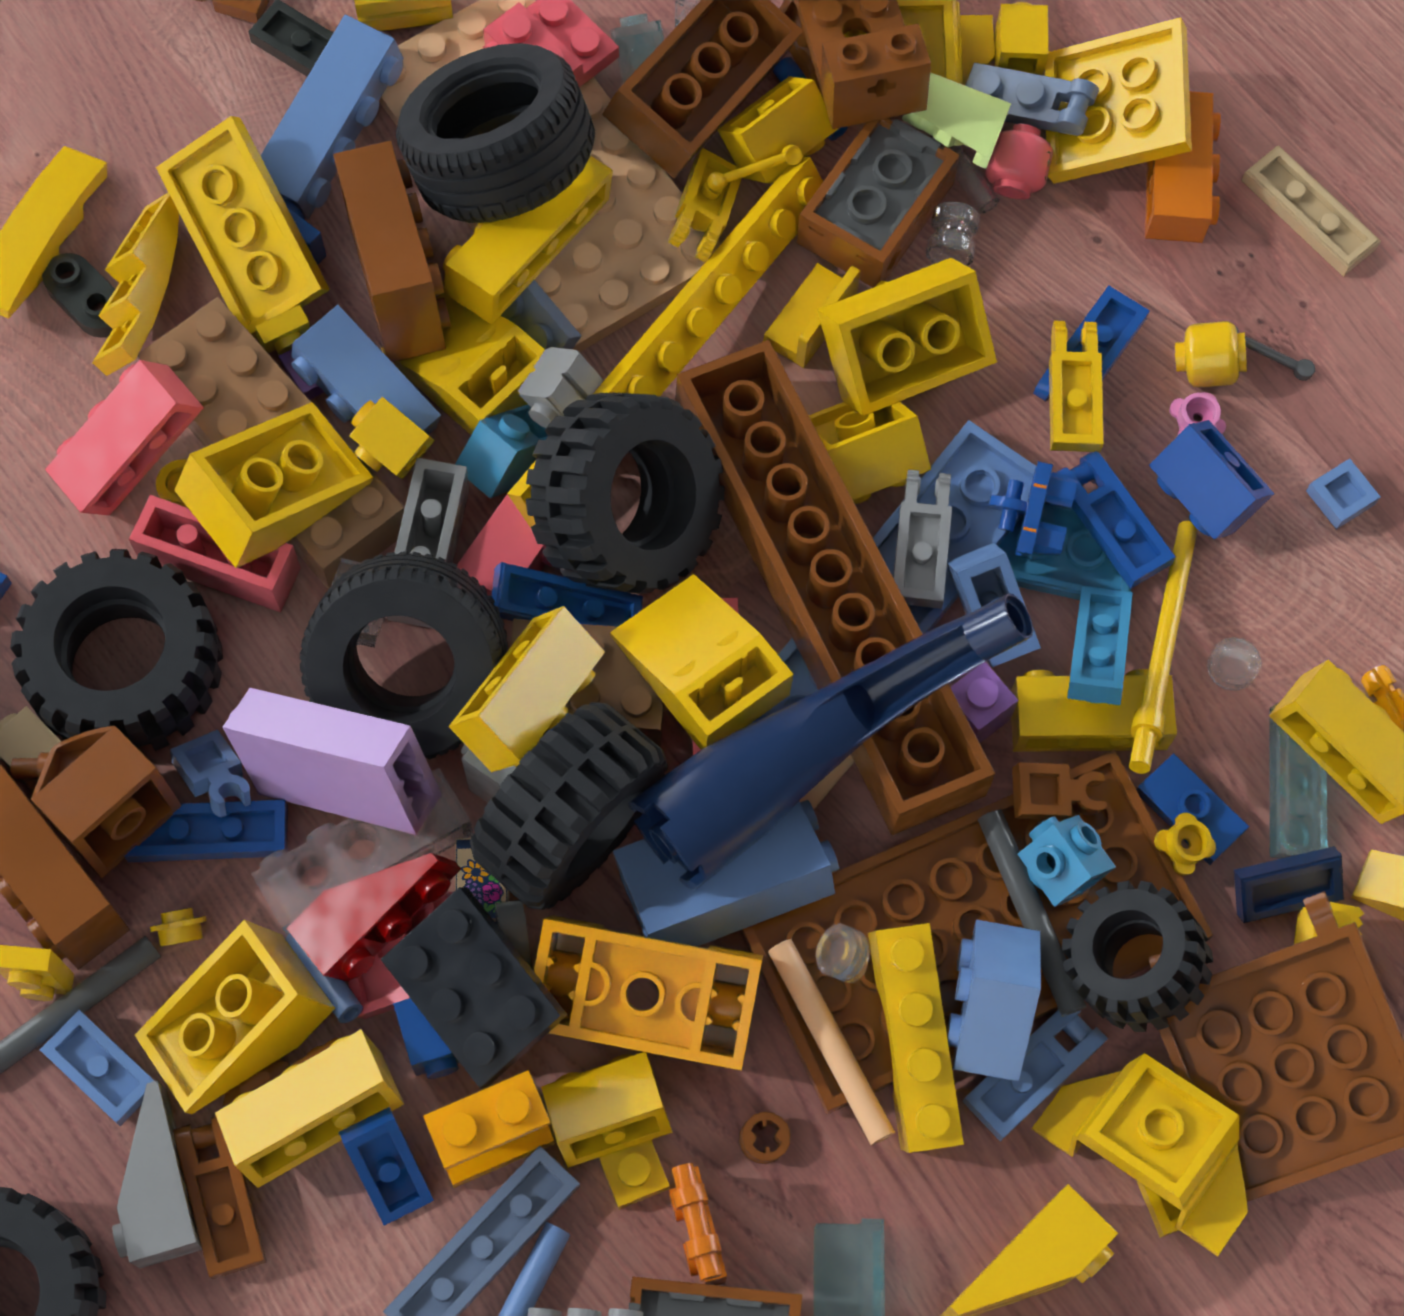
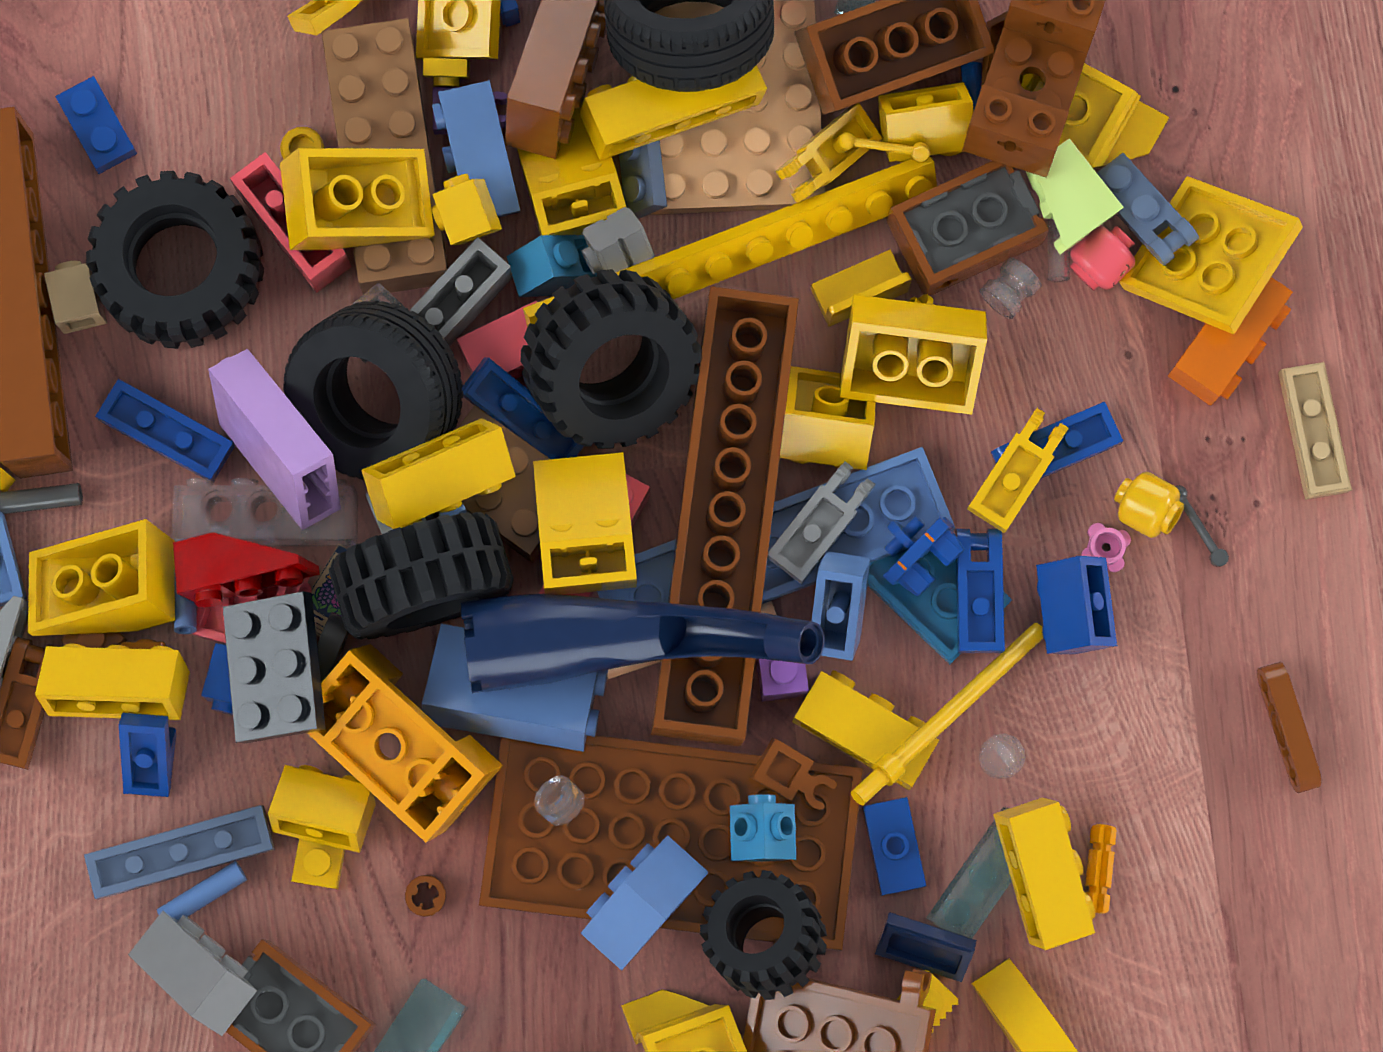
camera: 30 degrees right, 10 degrees up
dark orange piece [10,726,182,878] -> none
coral brick [45,360,204,516] -> none
yellow plate [150,908,207,946] -> none
medium blue plate [170,729,251,817] -> none
light orange panel [423,1070,555,1188] -> none
orange plate [668,1163,727,1285] -> none
light nougat piece [768,939,895,1146] -> none
yellow arch [868,923,964,1153] -> none
medium blue plate [962,1009,1108,1142] -> none
dark grey piece [978,809,1087,1017] -> none
yellow brick [995,2,1049,75] -> none
dark azure plate [1067,586,1133,705] -> none
yellow plate [1154,813,1216,876] -> none
medium blue plate [1306,458,1381,530] -> none

